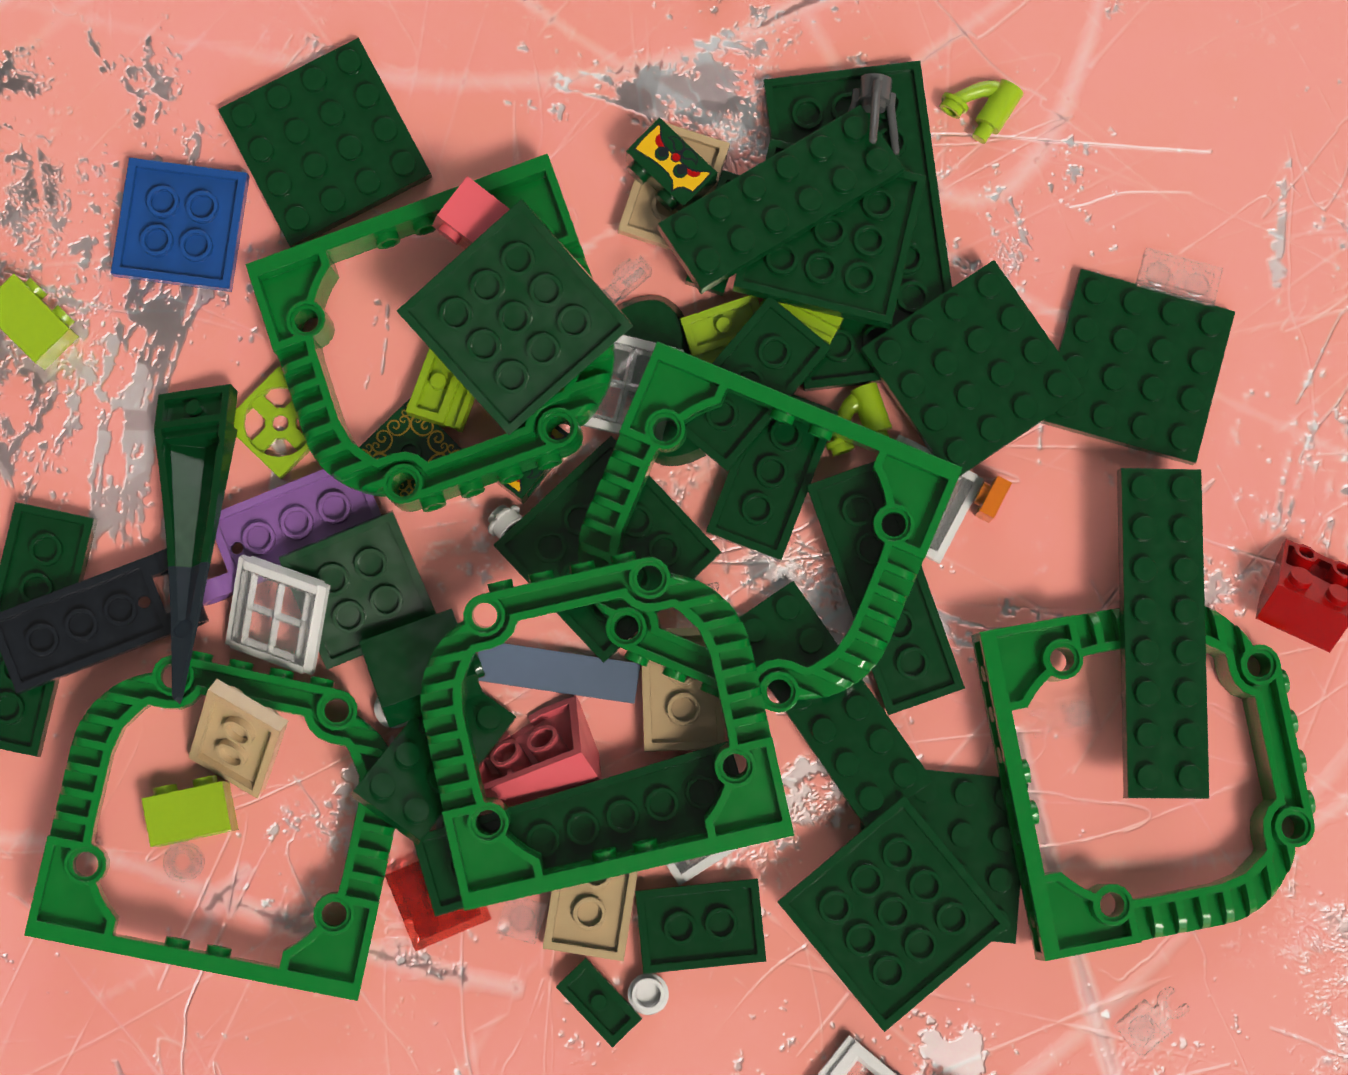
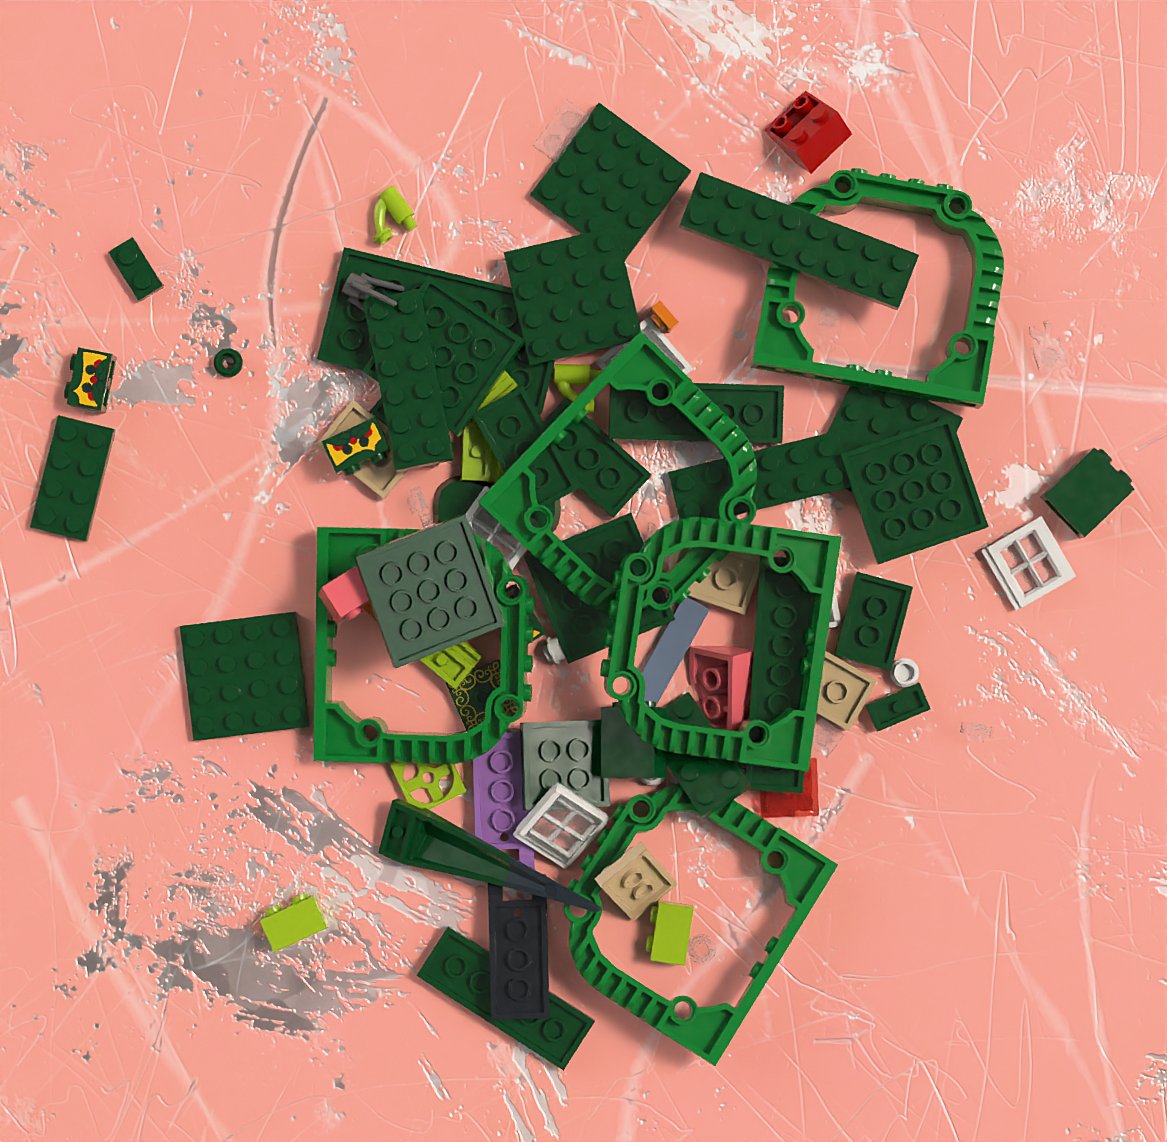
camera: 65 degrees left, 5 degrees up
blue plate [111,157,250,292] -> none

